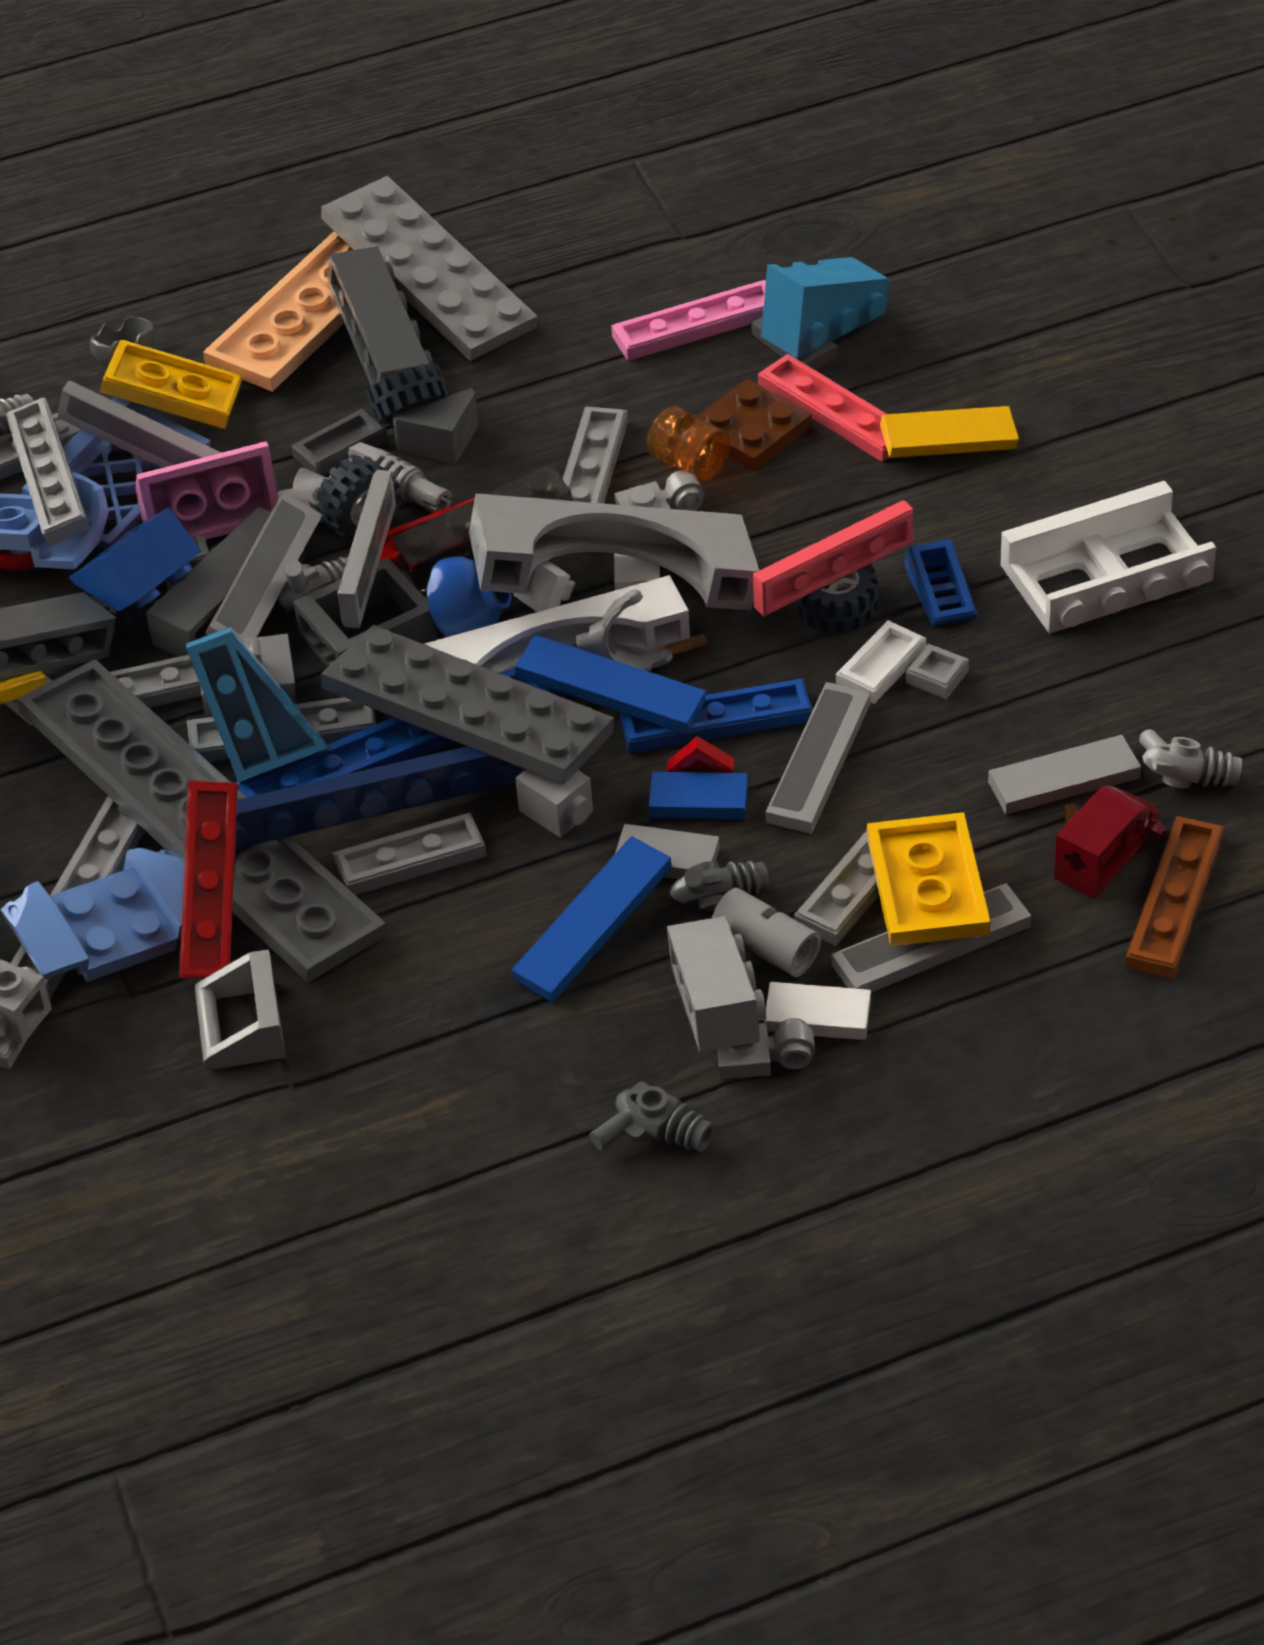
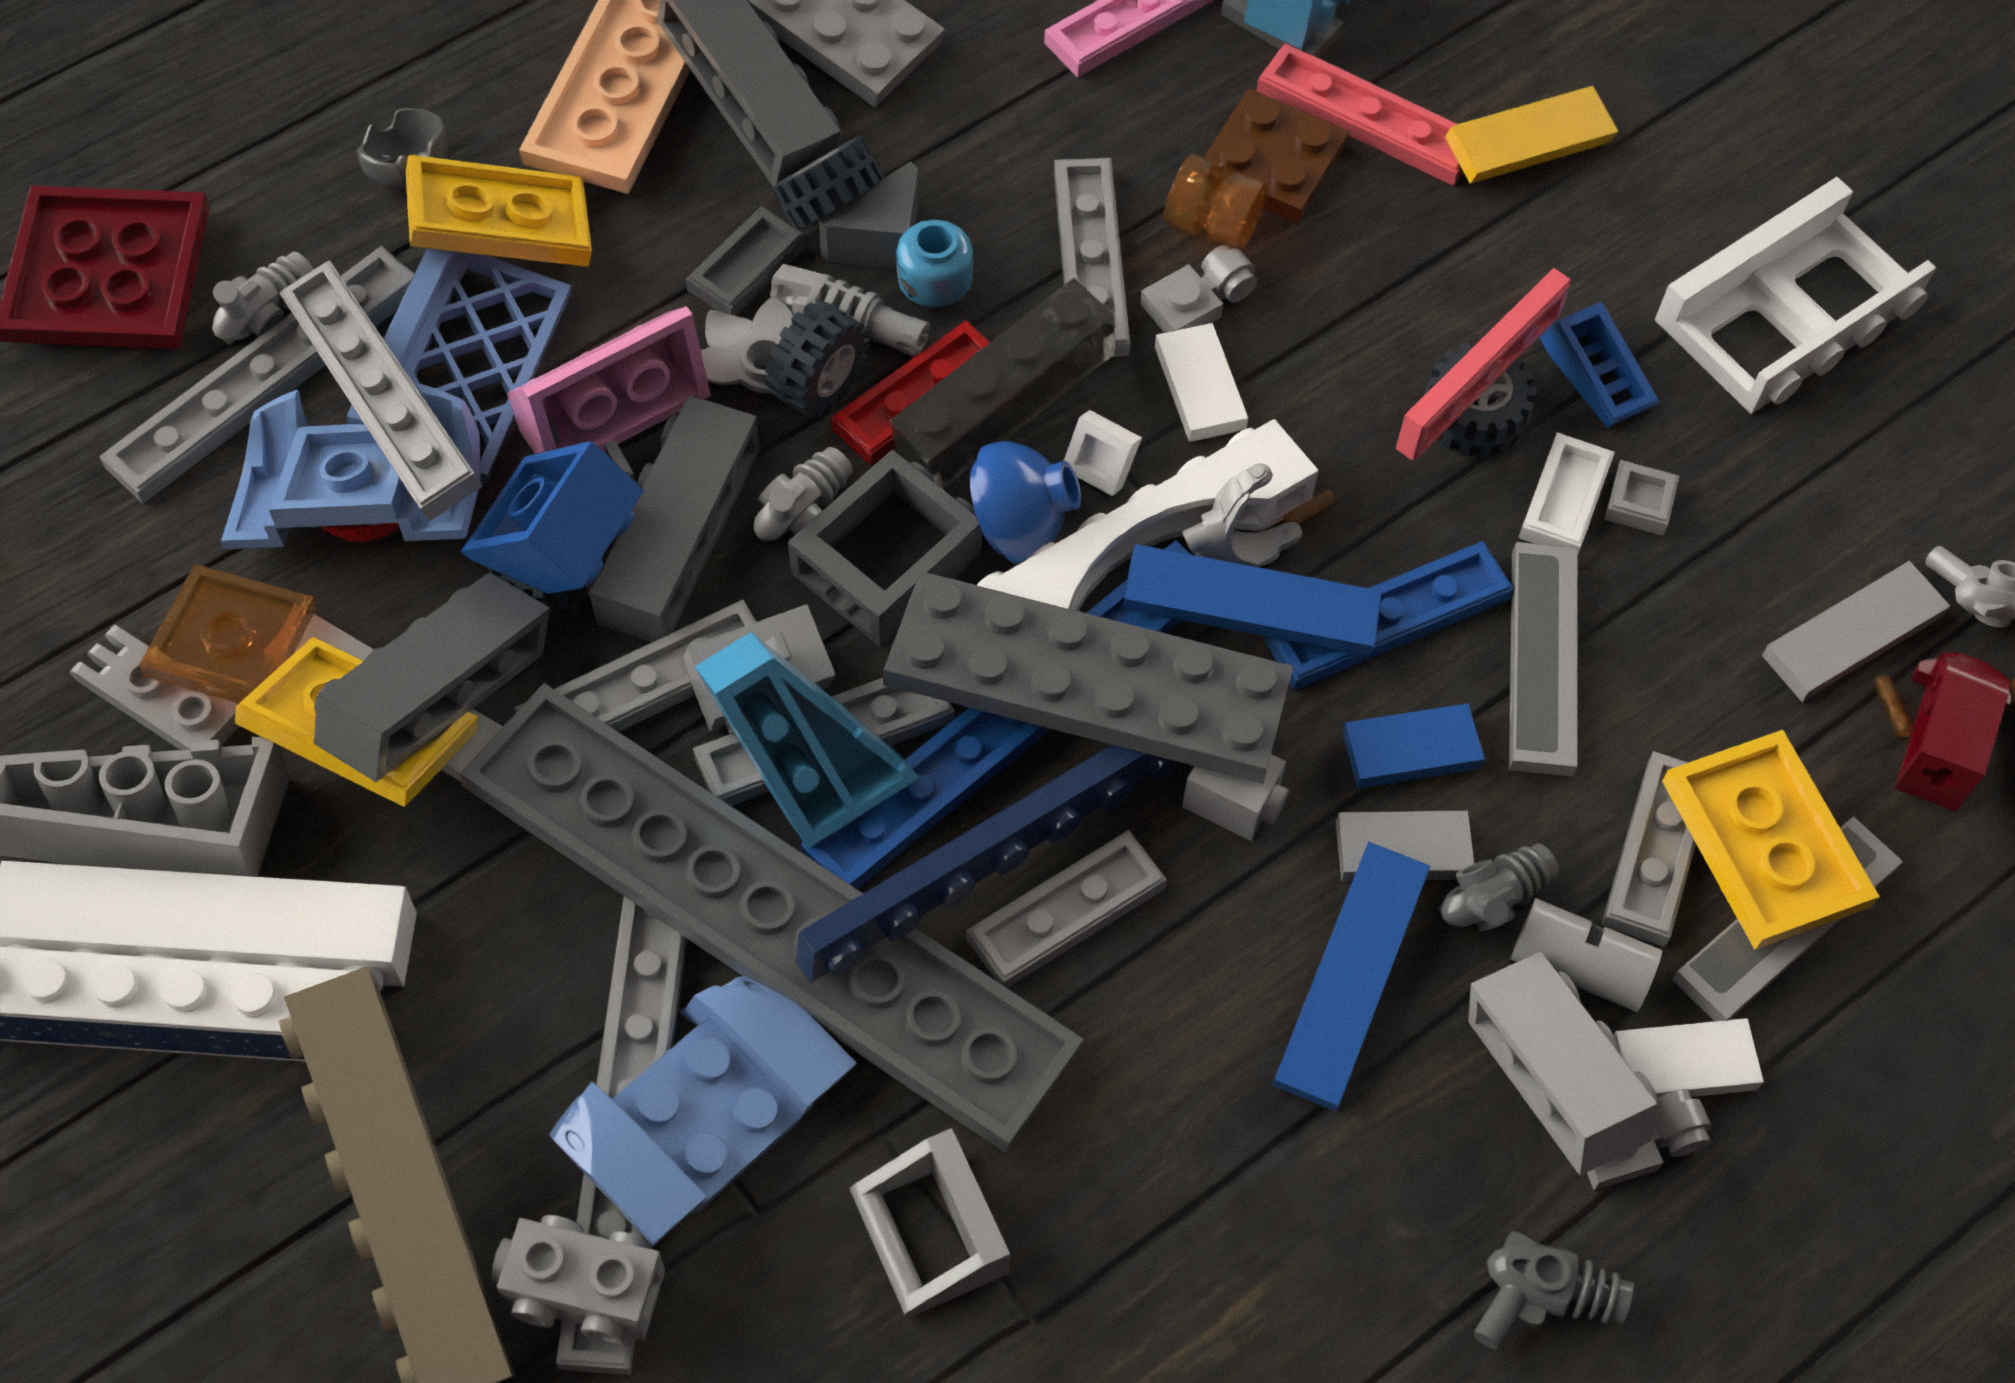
camera: 20 degrees left, 15 degrees up
tile [57,381,221,468] -> none
red tile [179,781,238,980] -> none
dark grey tile [205,492,323,639] -> none
light grey tile [337,470,396,628] -> none
light grey arch [469,493,759,610] -> none
red tile [667,736,734,773] -> none
none -> dark azure head [896,219,973,308]

